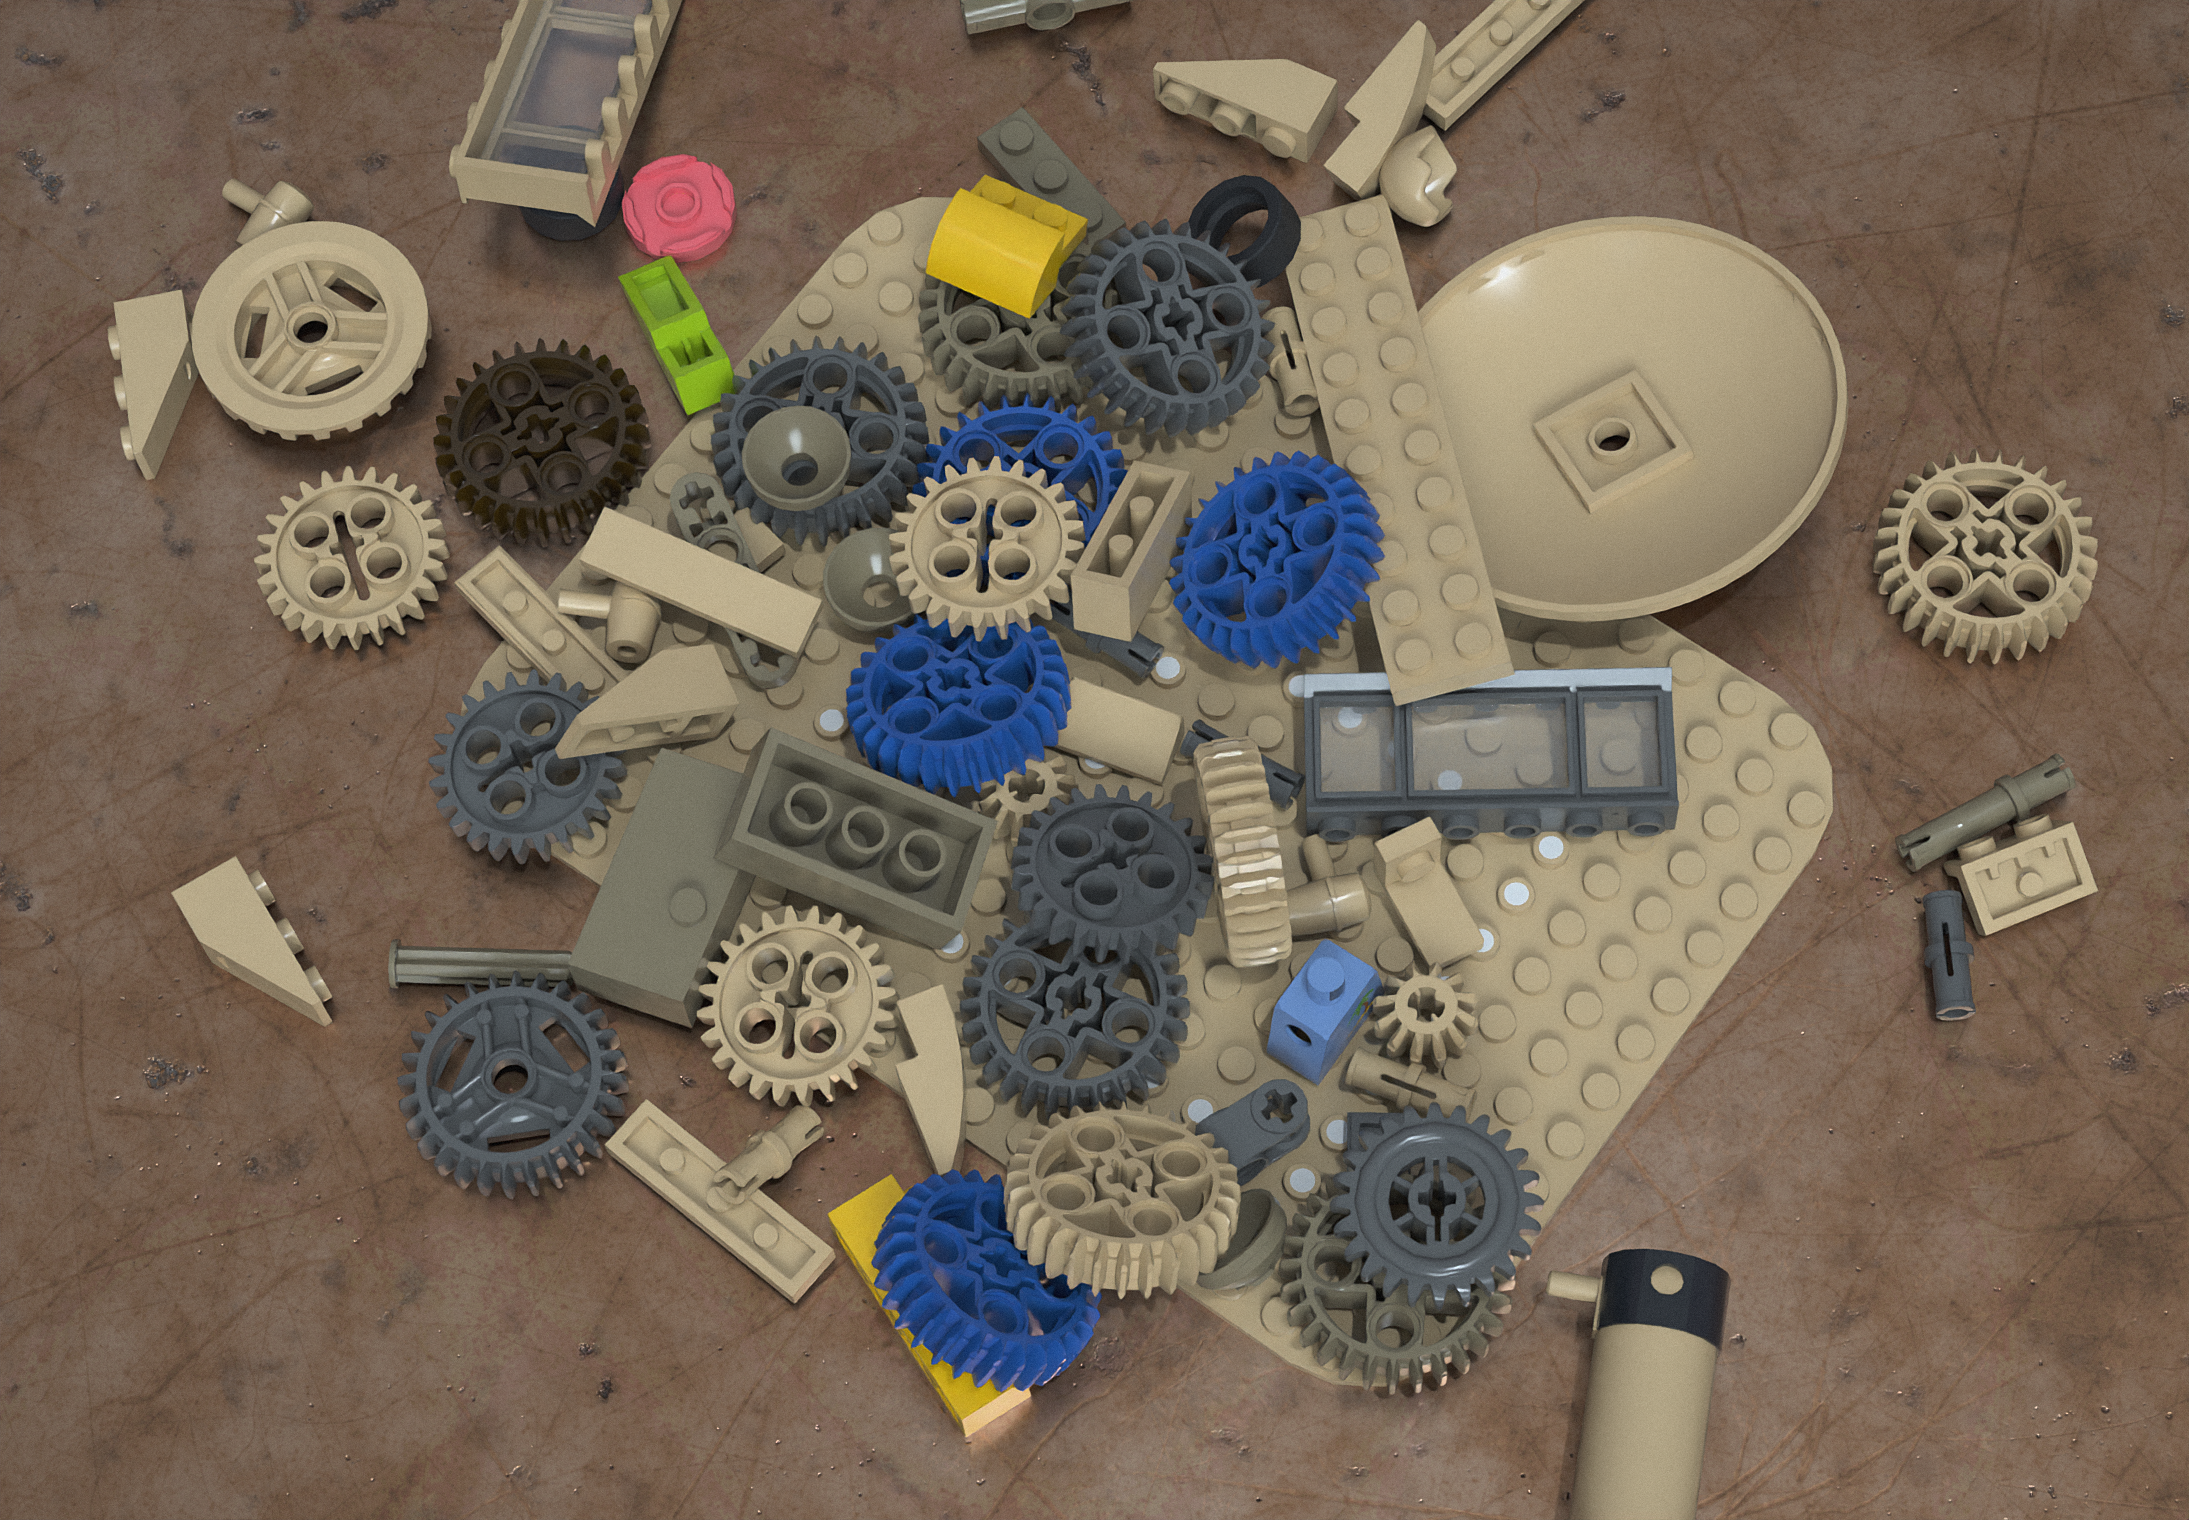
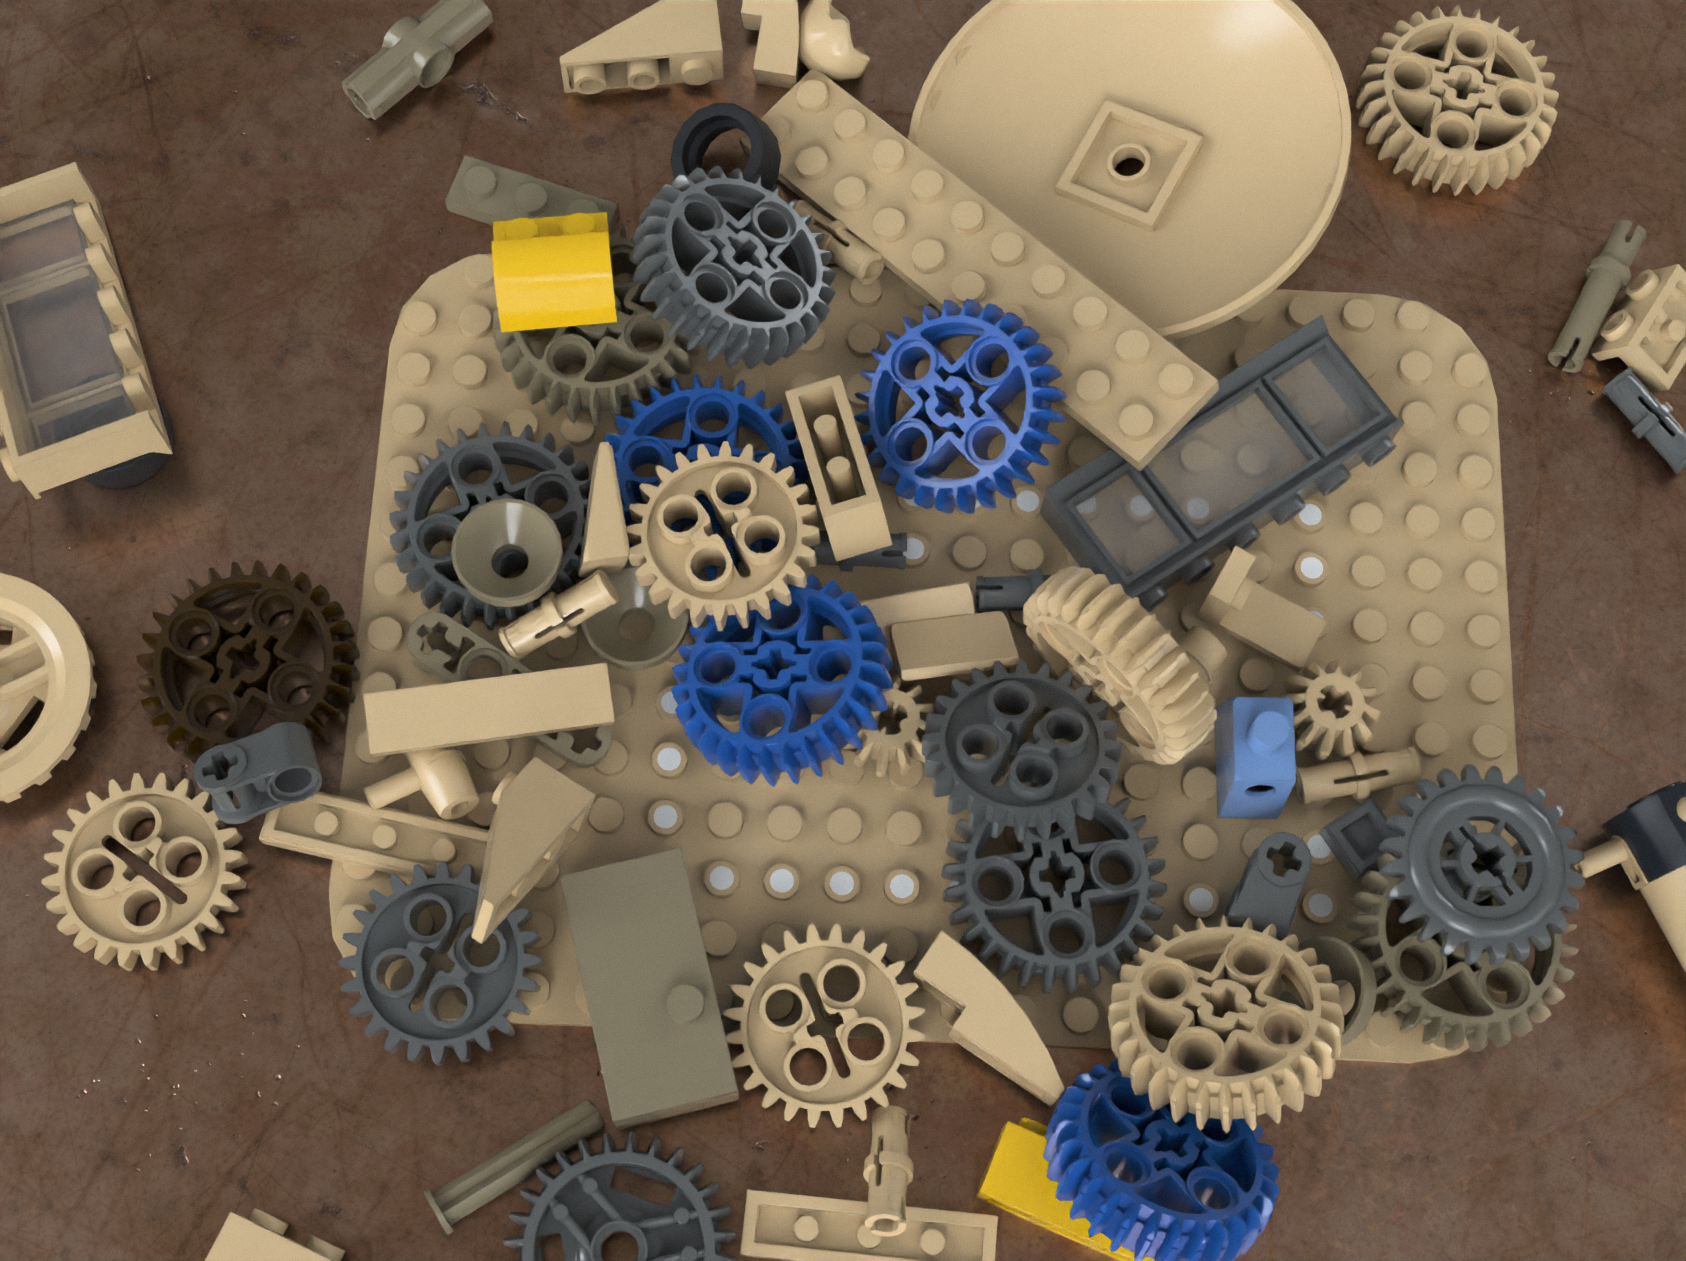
camera: 45 degrees left, 5 degrees up
lime slope [618,255,735,416] -> none
coral tile [622,154,737,263] -> none
dark tan brick [713,727,998,950] -> none
none -> dark grey piece [193,722,322,824]
none -> tan pin [499,569,620,661]
none -> tan slope [578,442,630,577]
none -> tan slope [889,611,1019,681]

